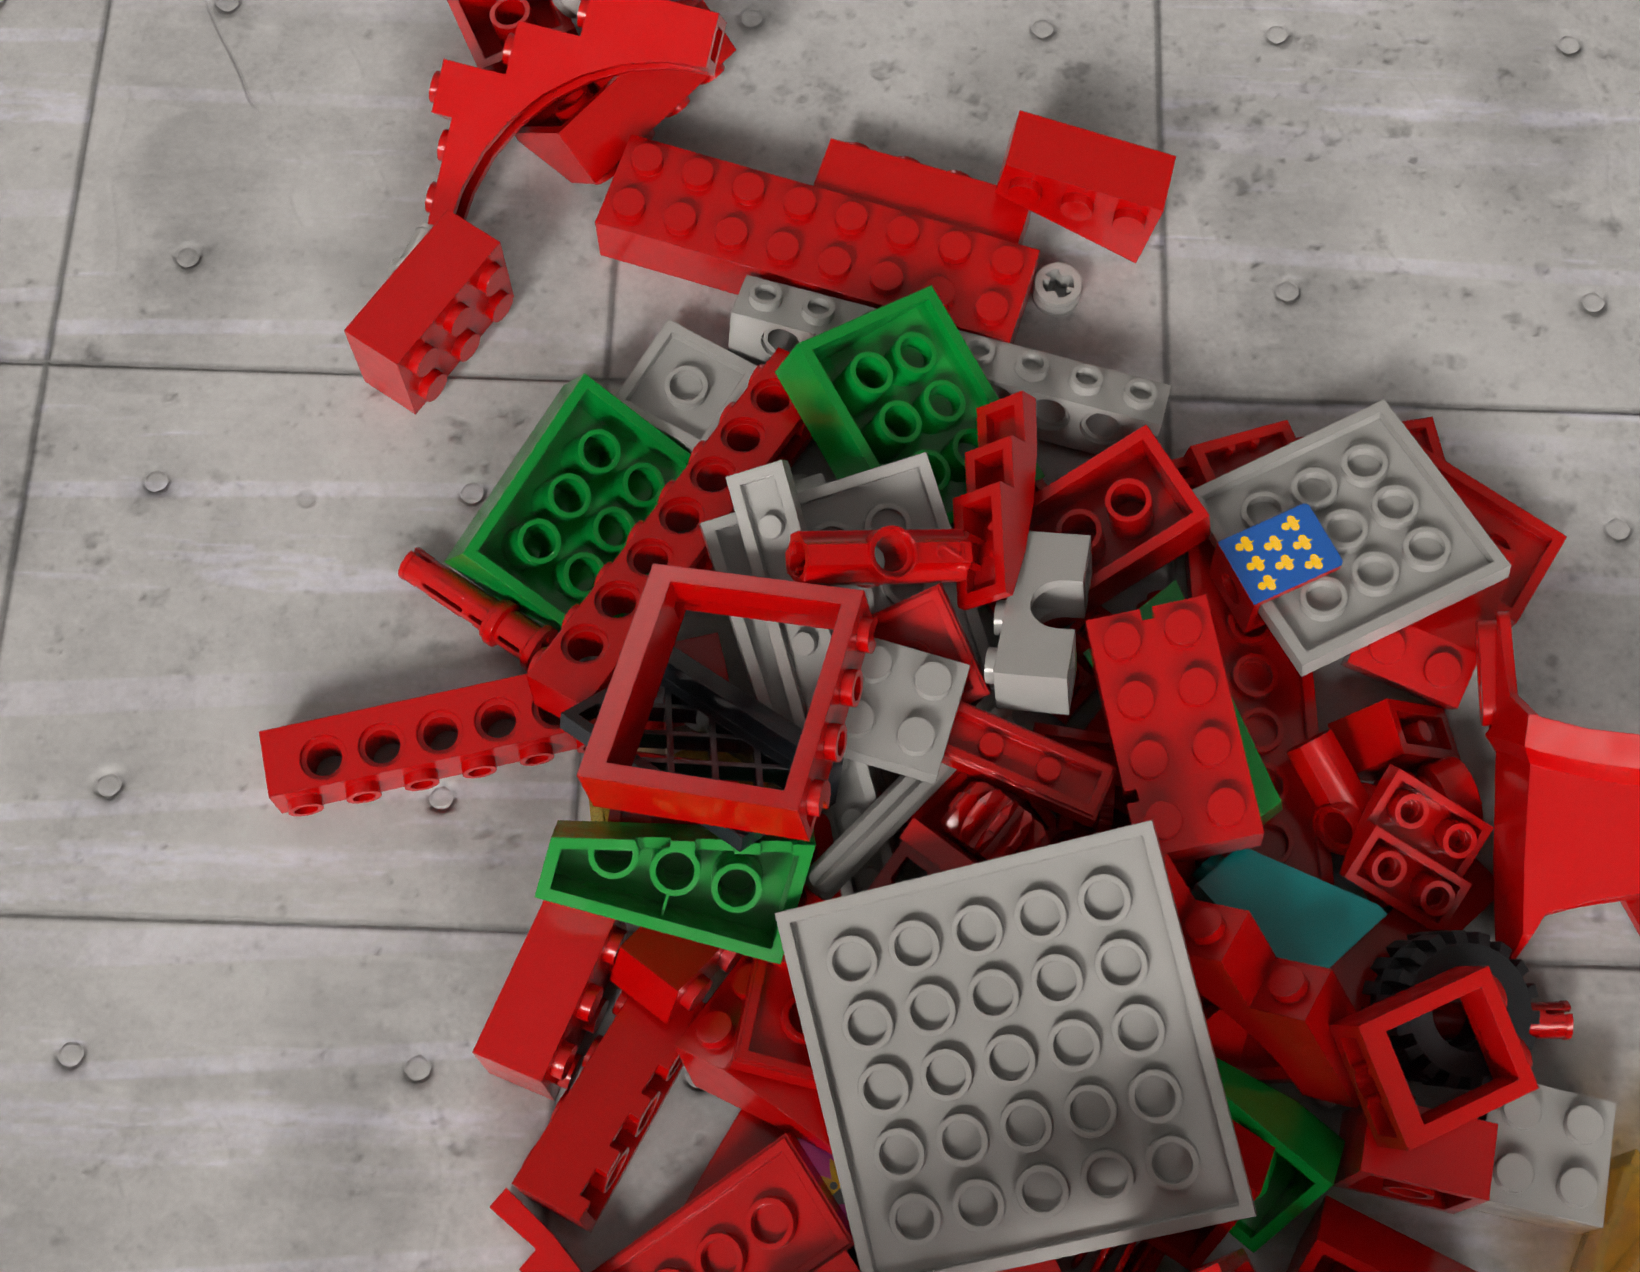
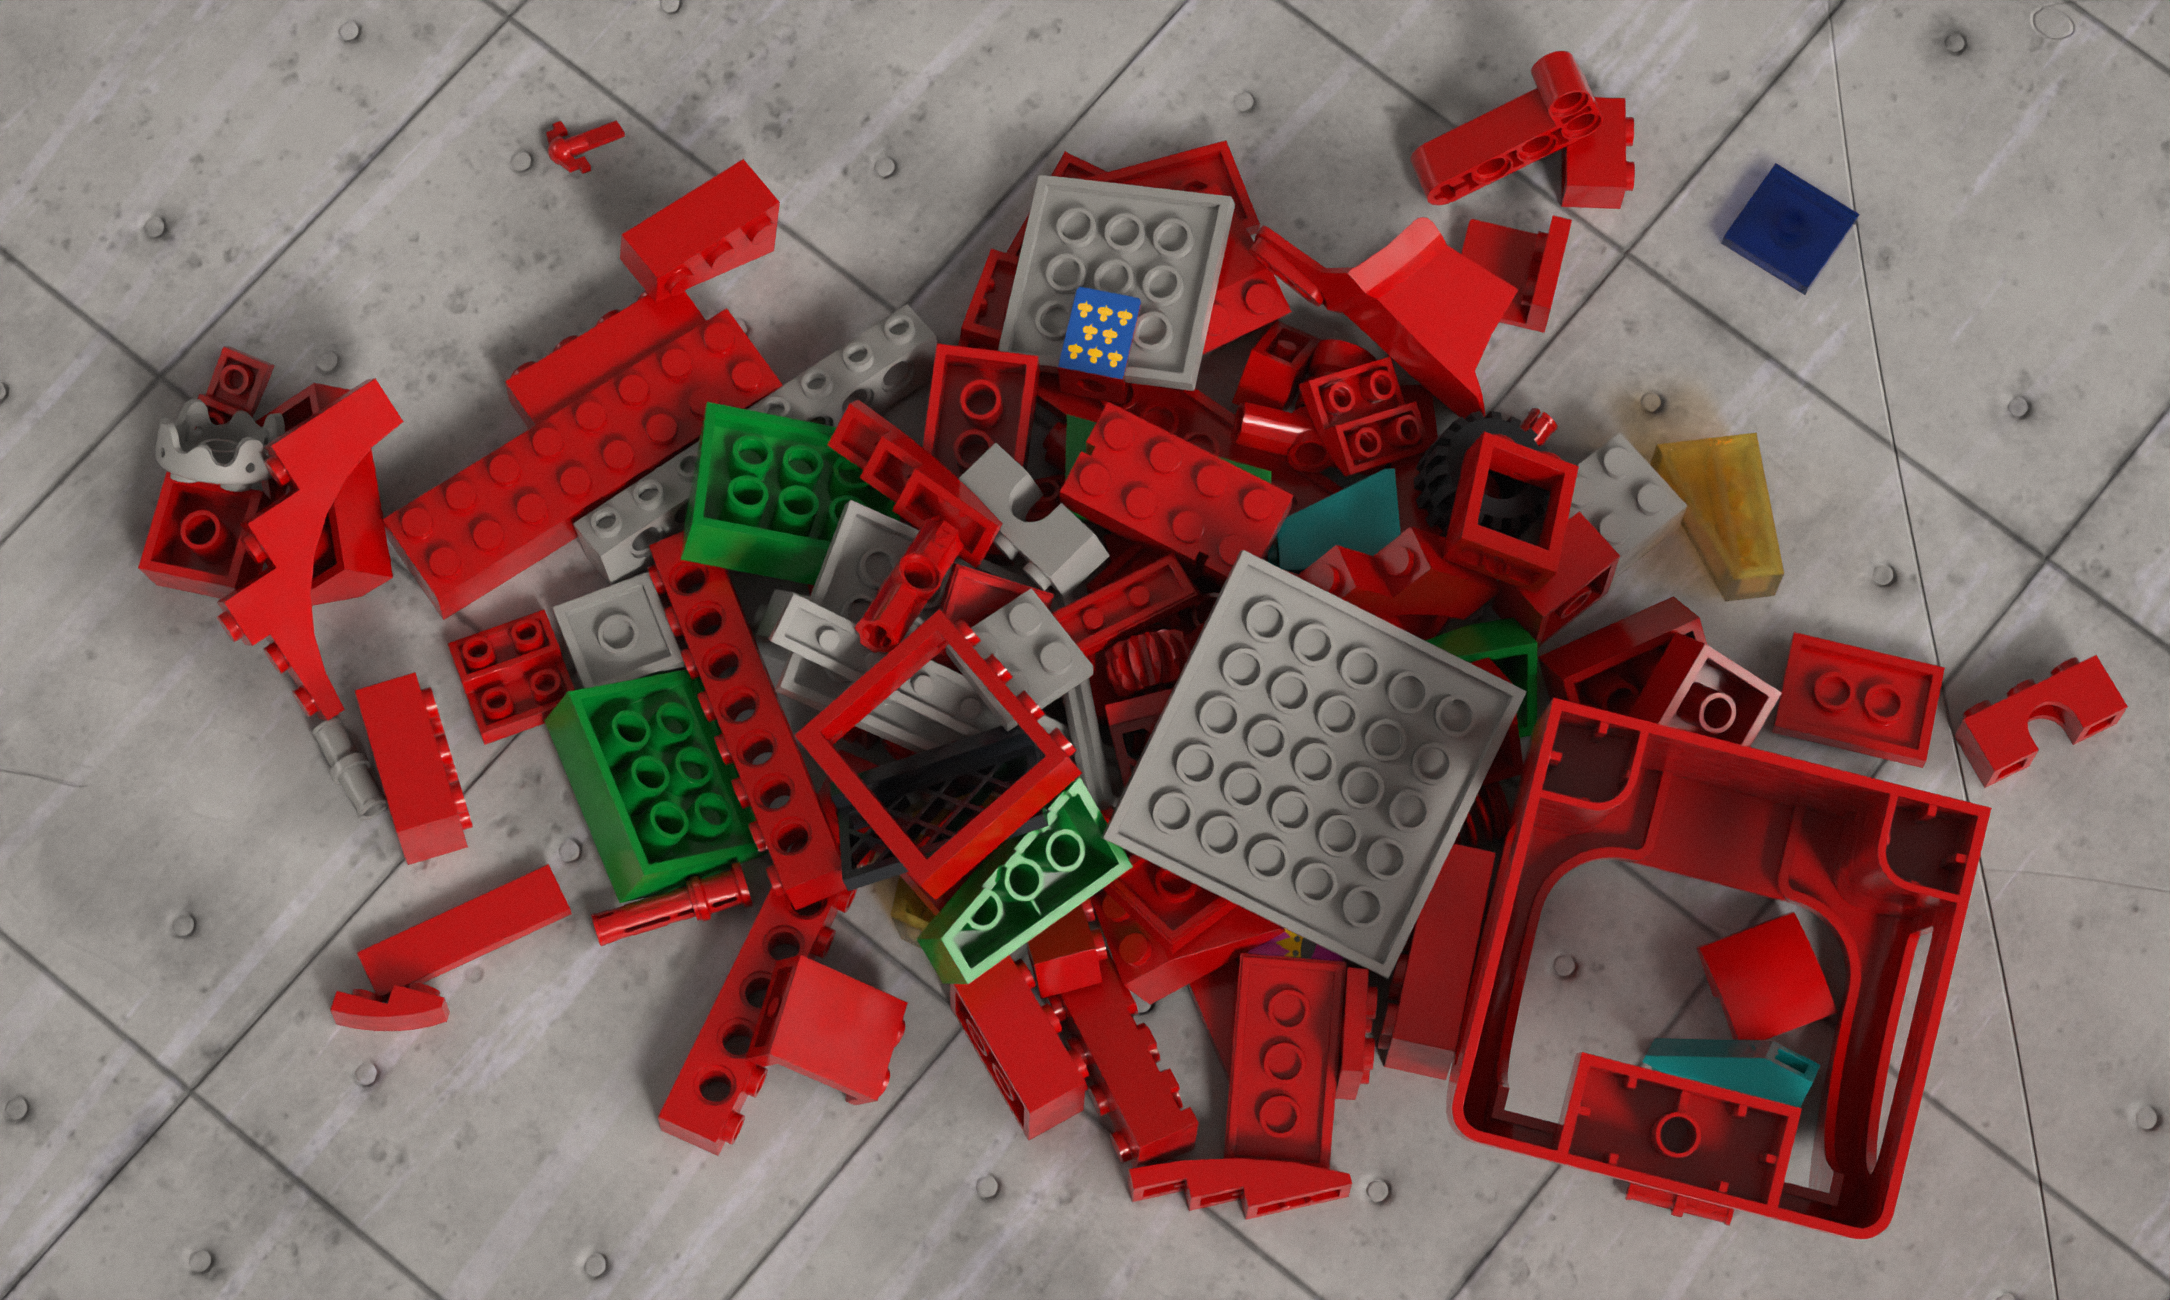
camera: 55 degrees left, 0 degrees up
light grey bush [1032,262,1082,317] -> none
none -> red slope [330,982,450,1031]
none -> red tile [357,864,572,1001]
none -> red slope [447,609,575,745]
none -> red piece [546,120,625,174]
none -> red panel [746,955,908,1105]

